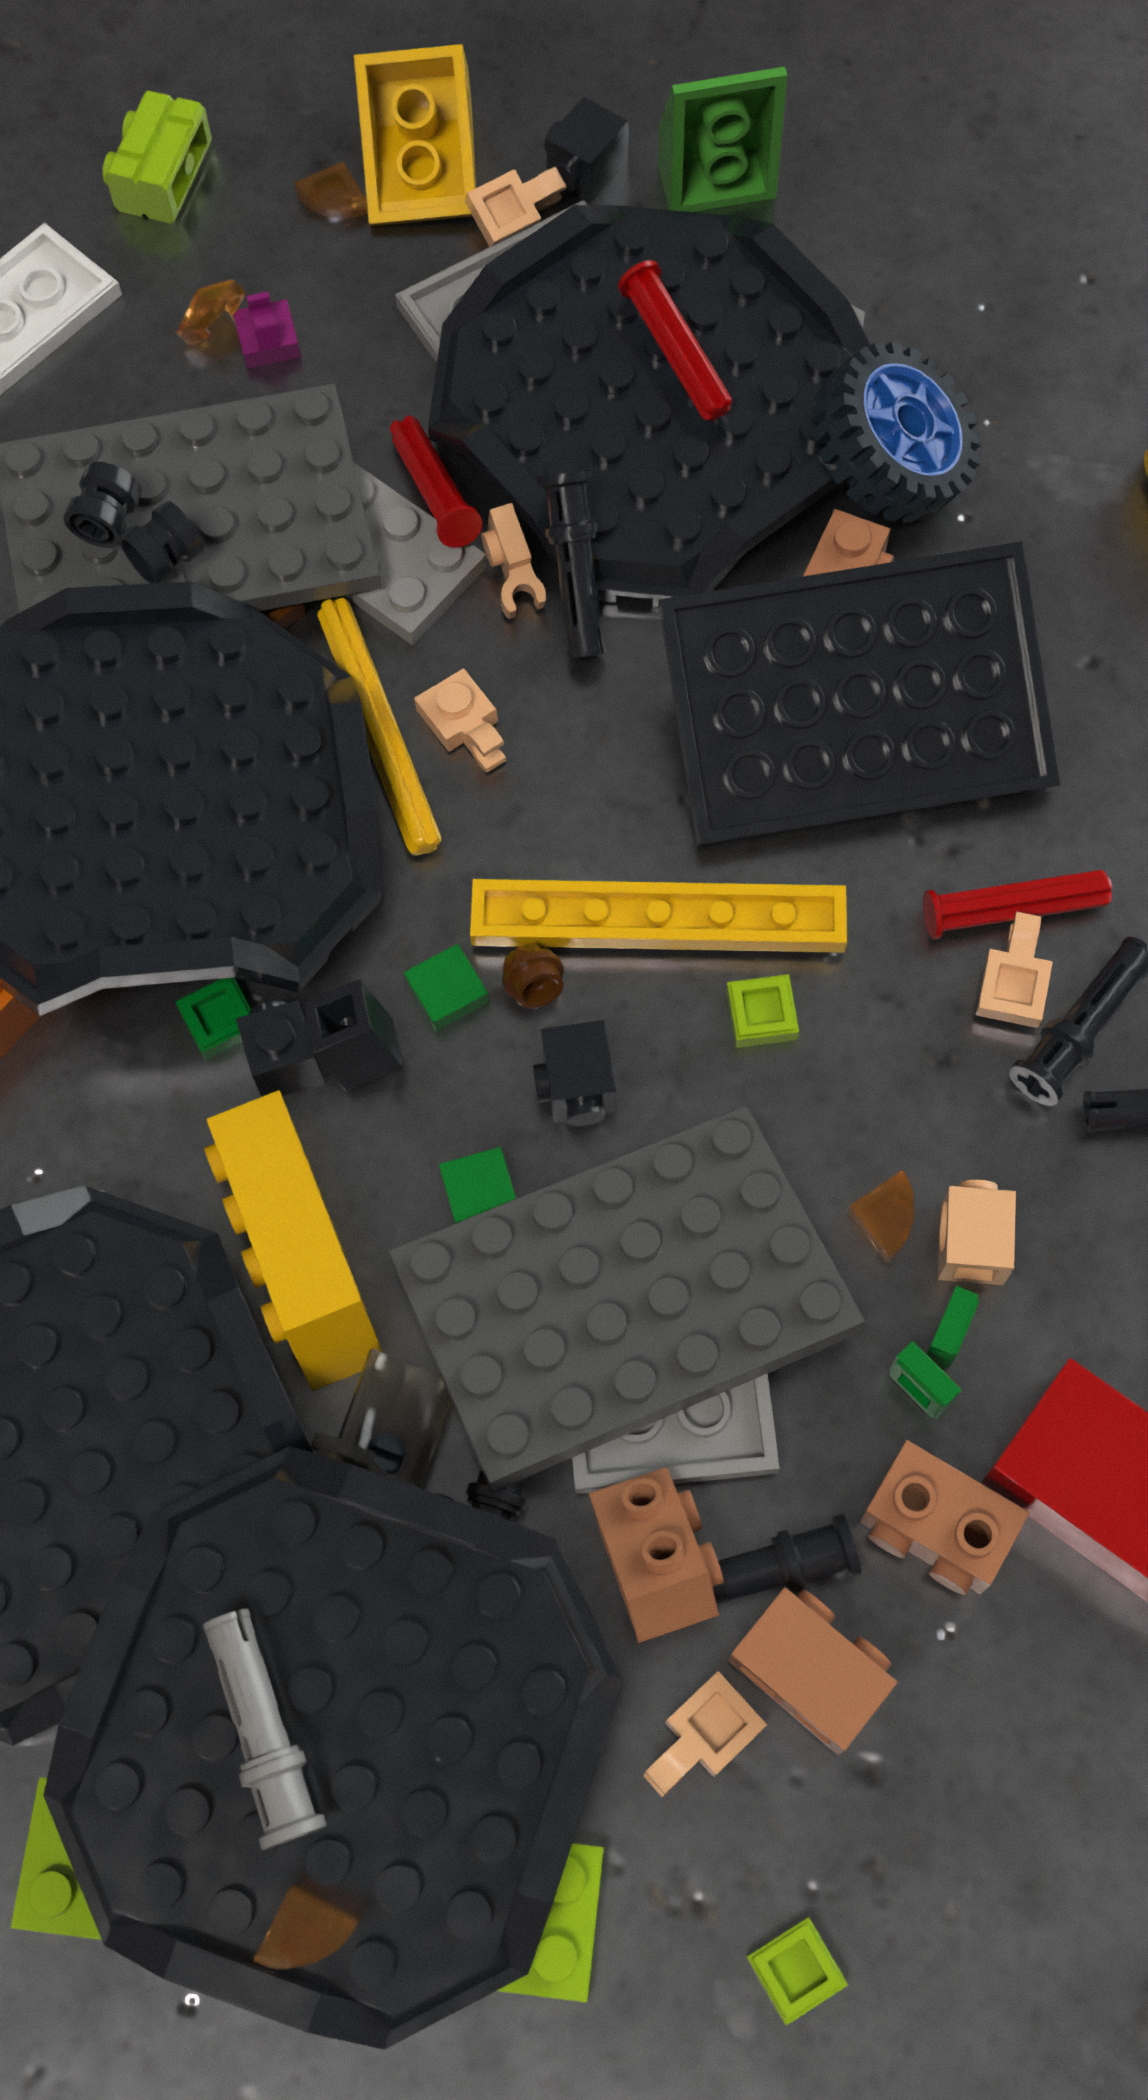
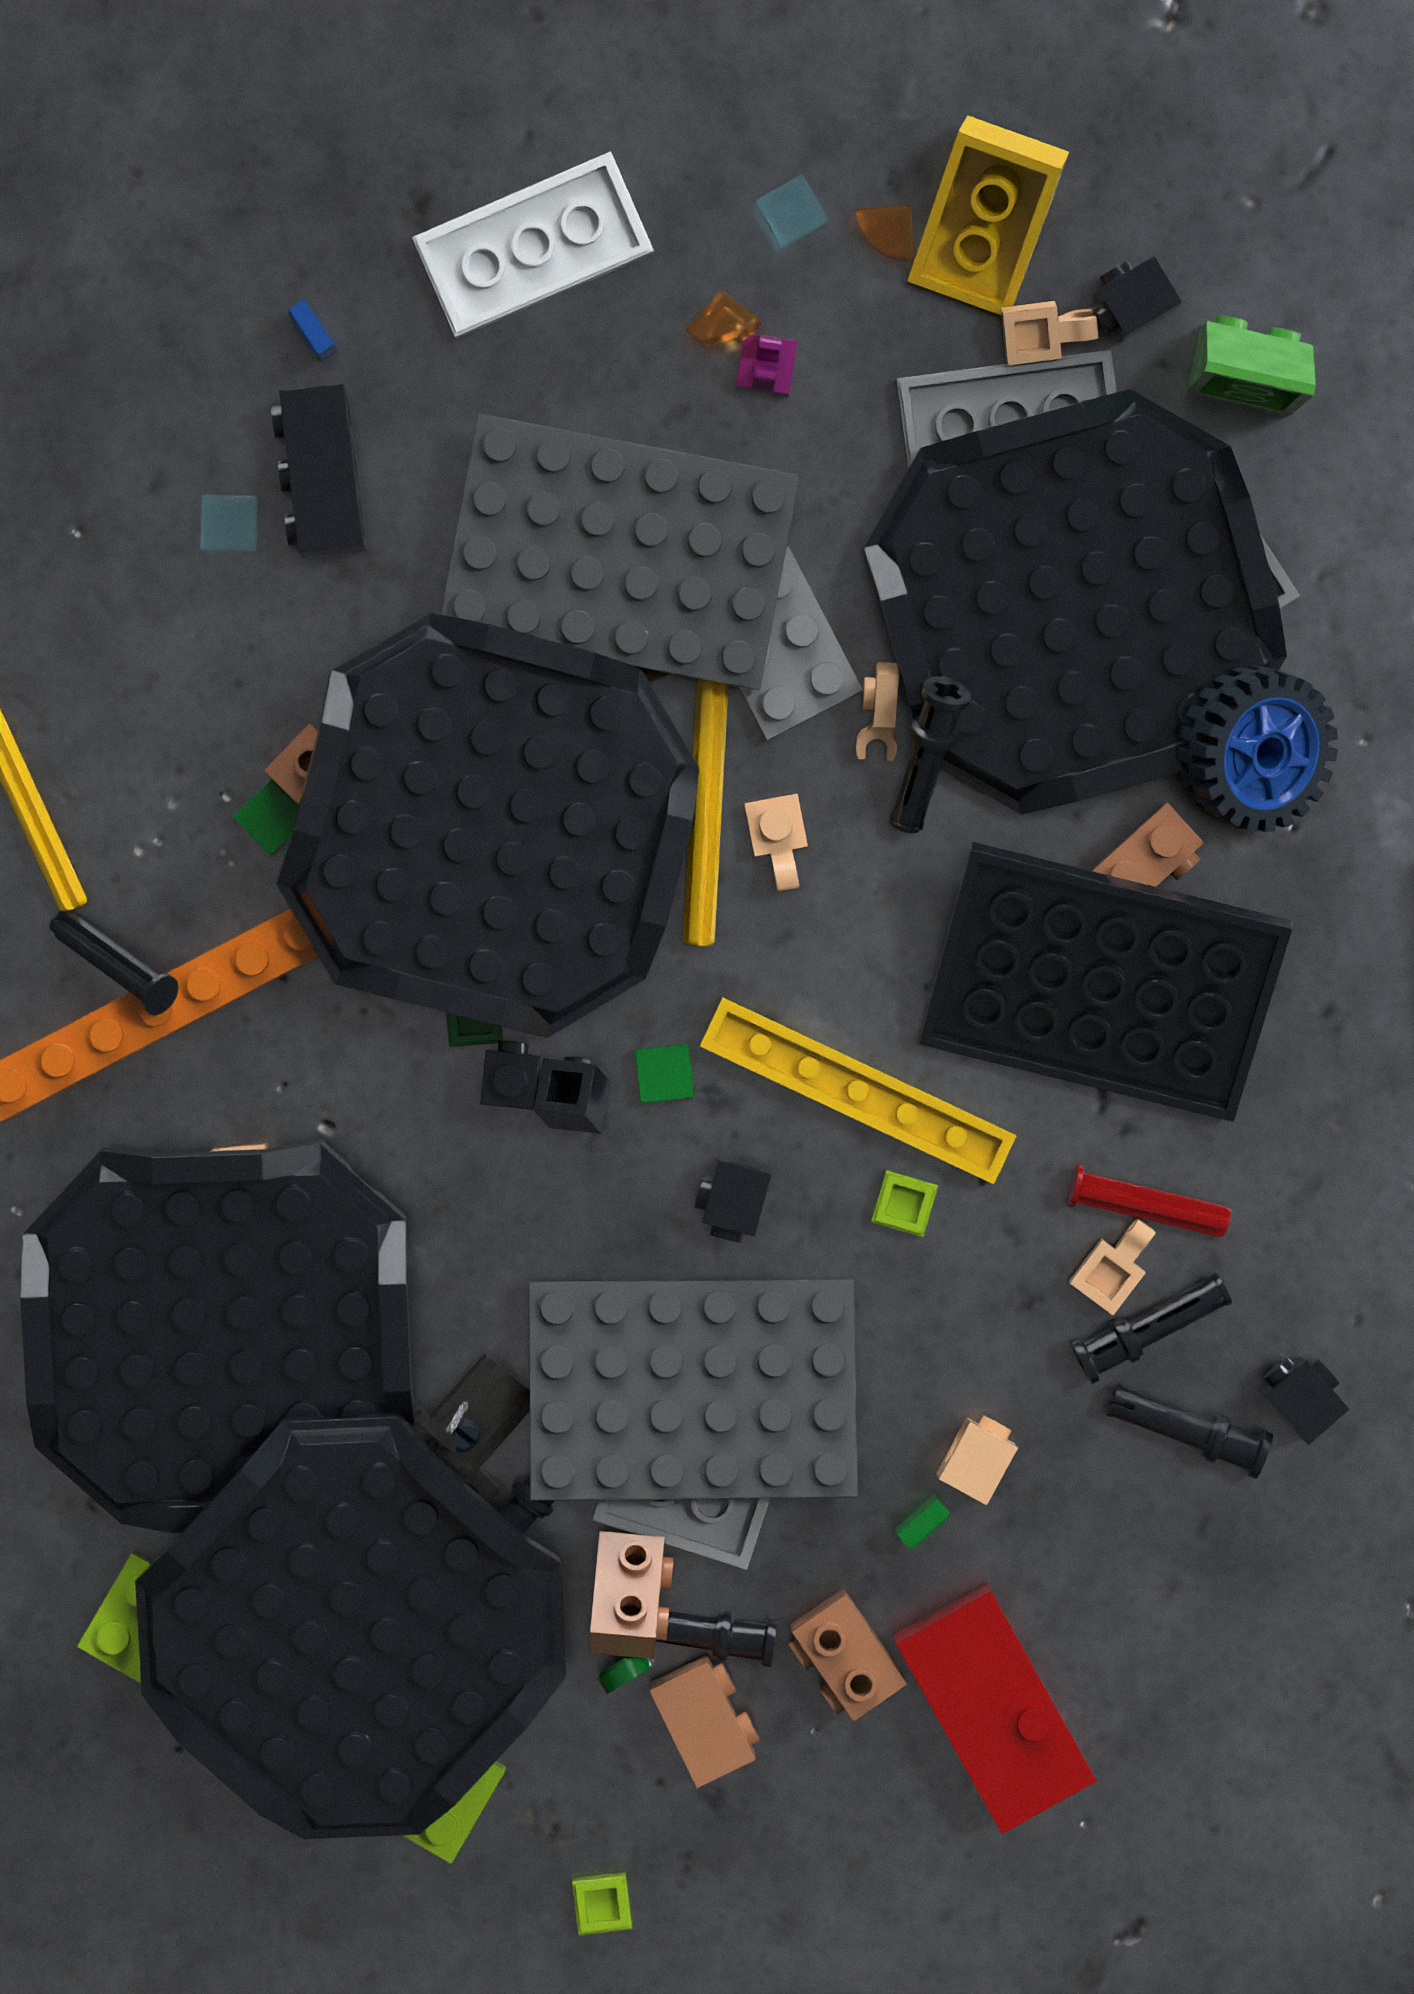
camera: 20 degrees right, 20 degrees up
black wheel [63,462,142,548] -> none
lime brick [103,90,212,224] -> none
black wheel [118,501,205,584] -> none
light grey pin [203,1609,327,1851] -> none
yellow wedge [204,1090,386,1392] -> none
clear orange tile [254,1885,360,1969] -> none
red axle [389,415,482,548] -> none
green tile [439,1147,516,1224] -> none
reddish brown plate [502,943,564,1008] -> none
red axle [618,260,732,422] -> none
light nougat plate [643,1671,767,1797] -> none
clear orange tile [848,1170,915,1263] -> none
green tile [888,1341,962,1420] -> none
none -> green tile [597,1657,653,1694]
none -> clear light blue tile [755,174,830,250]

